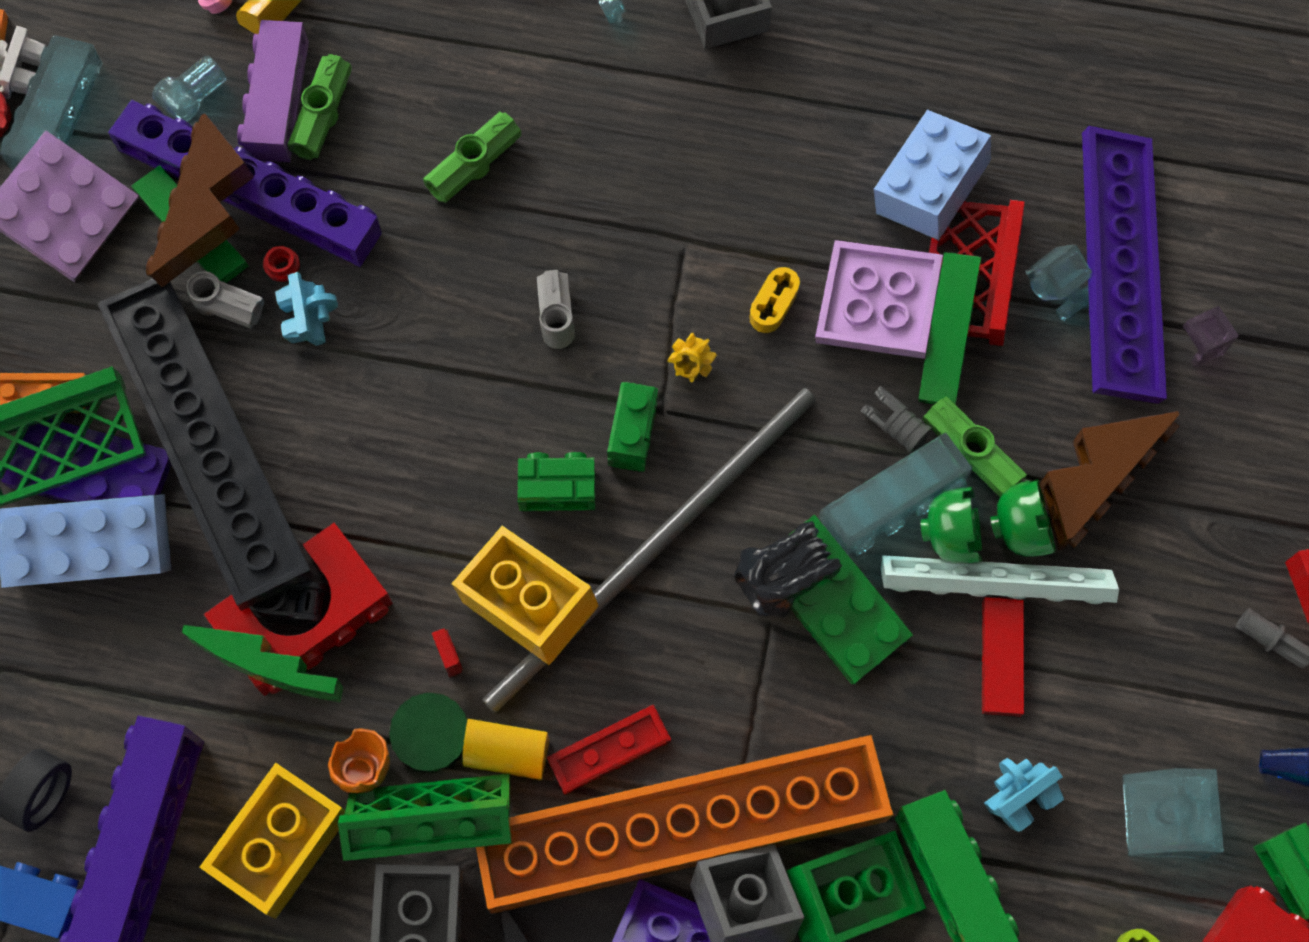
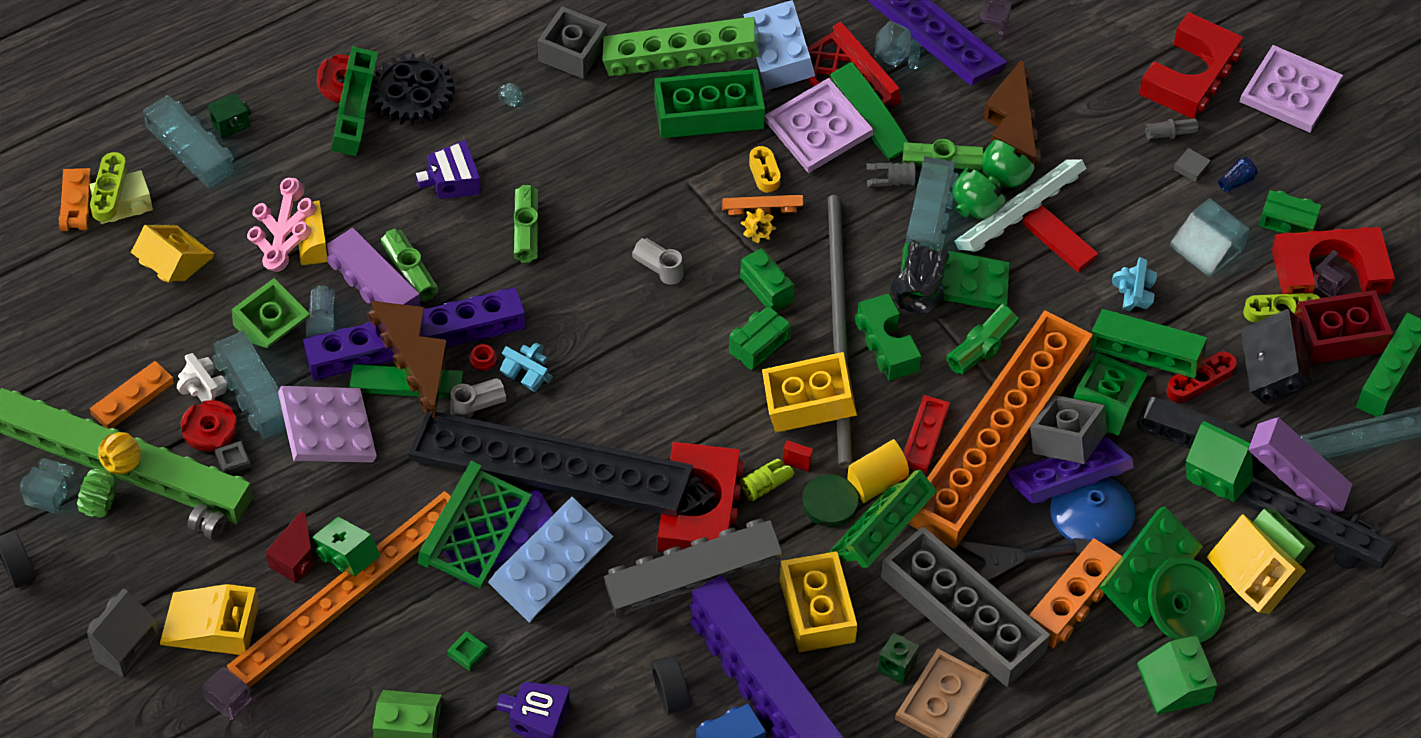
camera: 45 degrees left, 15 degrees down
green slope [182,625,343,703] -> none
orange hair [328,728,390,793] -> none
none -> bright green slope [232,278,310,348]
none -> dark purple torso [415,140,481,199]
none -> bright green brick [603,17,759,76]
none -> dark grey brick [604,518,782,617]
none -> green brick [654,69,765,138]
none -> orange plate [722,195,803,216]
none -> lime hinge [739,459,795,501]
none -> green arch [855,293,921,381]
none -> green piece [946,304,1020,375]
none -> dark grey tile [1174,148,1211,182]

